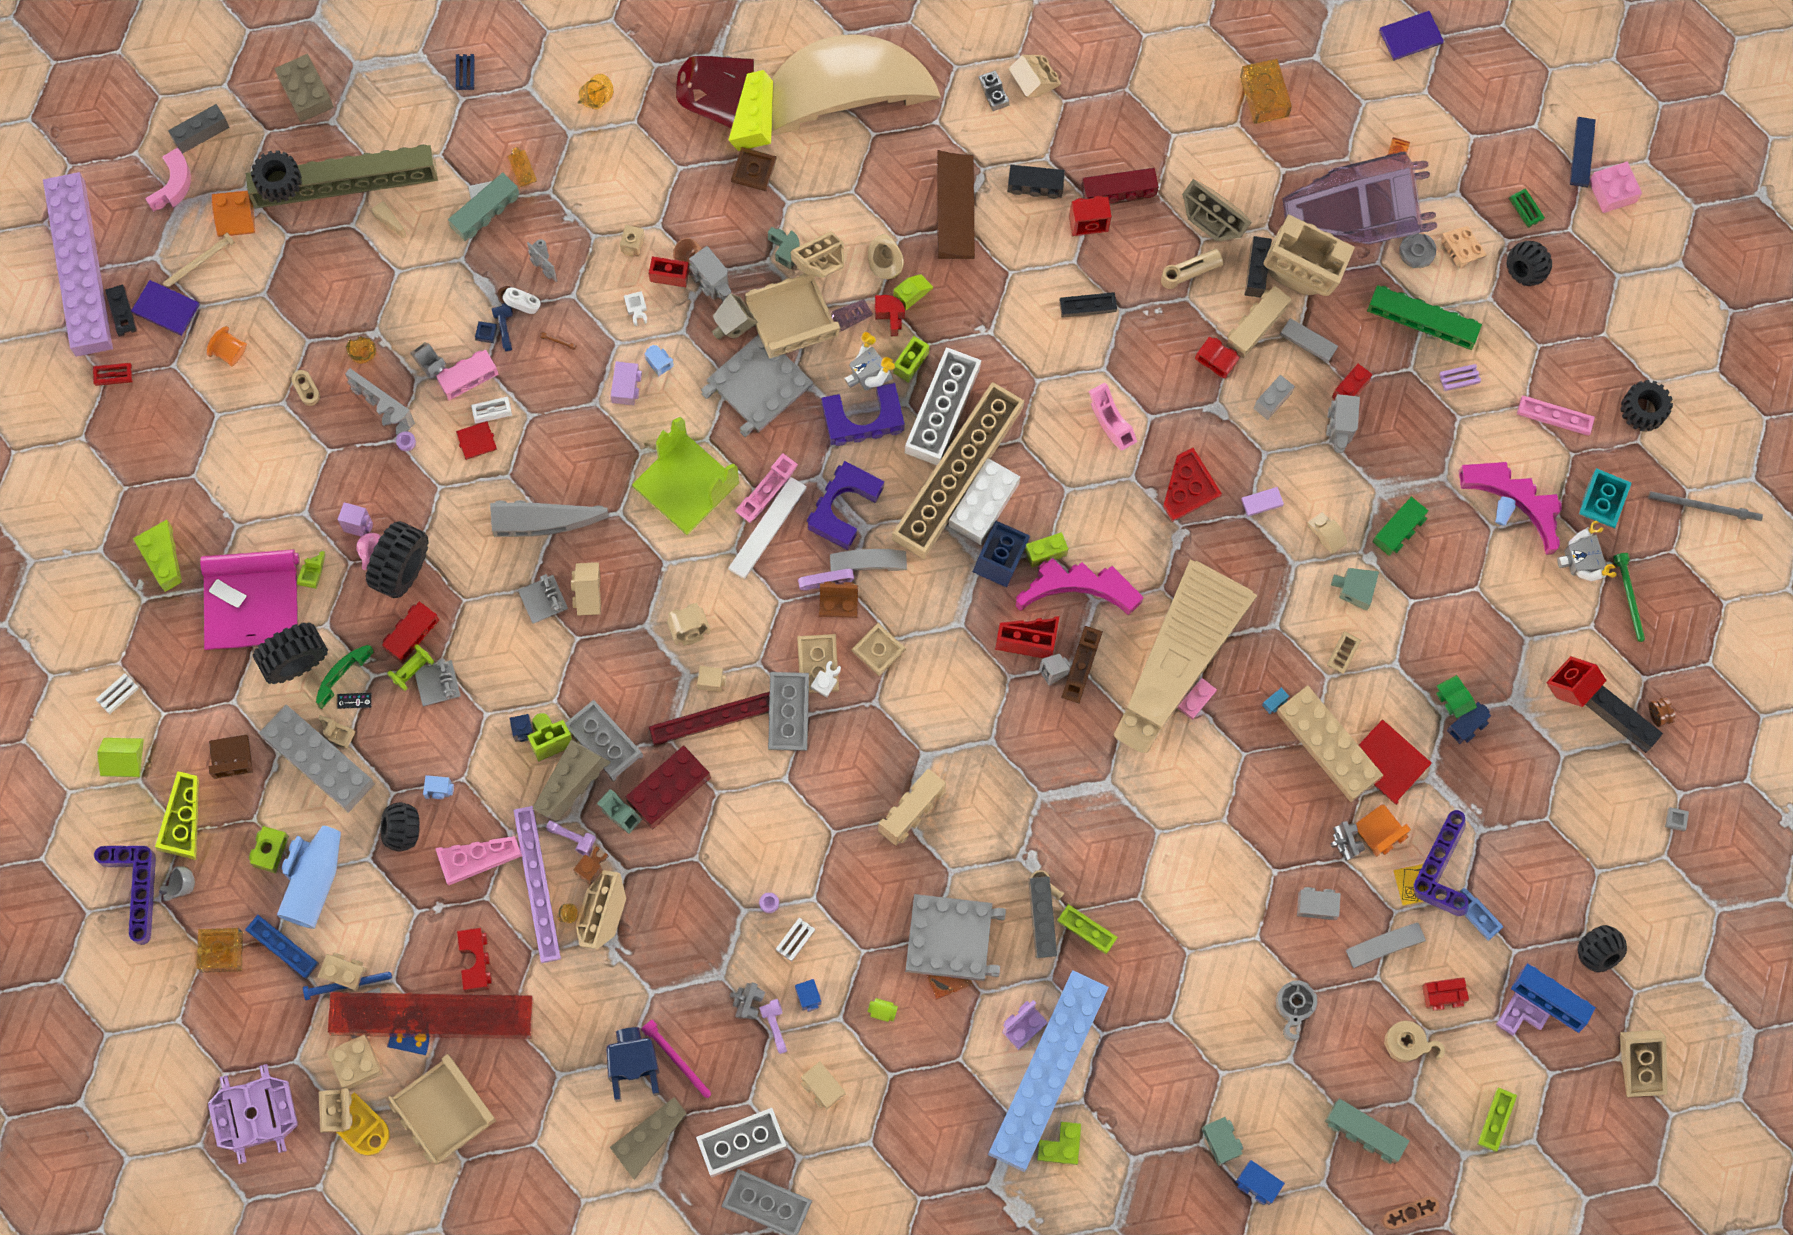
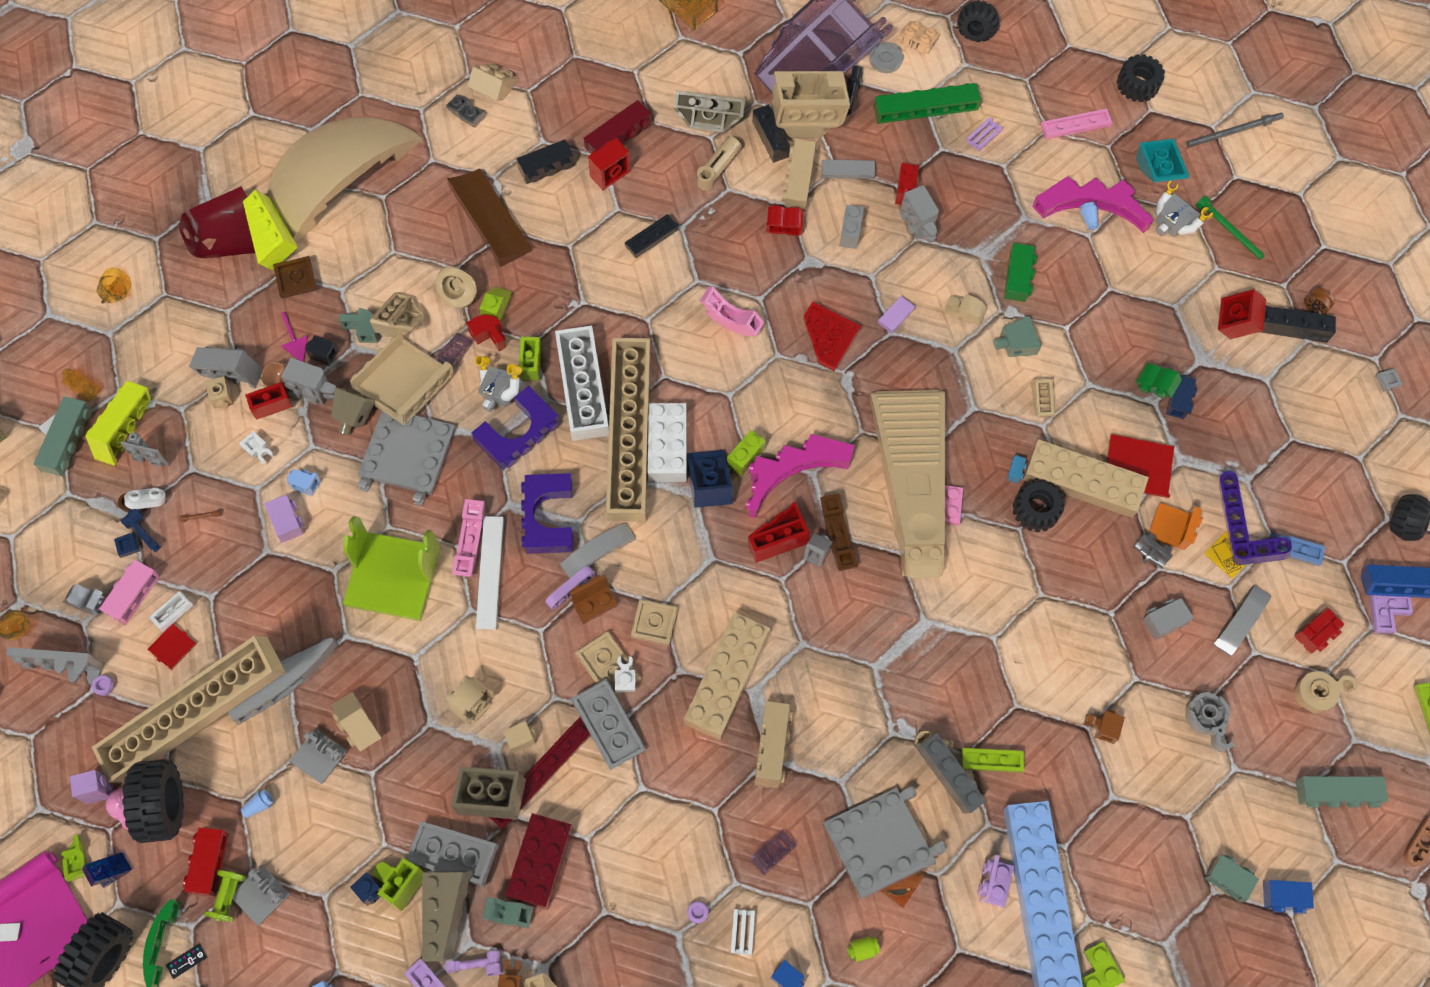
camera: 30 degrees left, 5 degrees down
none -> clear blue slope [82,852,132,888]
none -> neon yellow wedge [86,381,151,466]
none -> tan brick [92,636,286,783]
none -> light grey wedge [189,346,263,389]
none -> light blue cone [241,789,274,818]
none -> dark pink piece [281,312,308,362]
none -> black brick [306,335,338,366]
none -> dark tan brick [451,767,526,820]
none -> tan brick [684,612,770,741]
none -> slope [751,830,797,875]
none -> black pin [847,65,862,115]
none -> black tyre [1013,479,1065,532]
none -> dark orange brick [1083,710,1125,744]

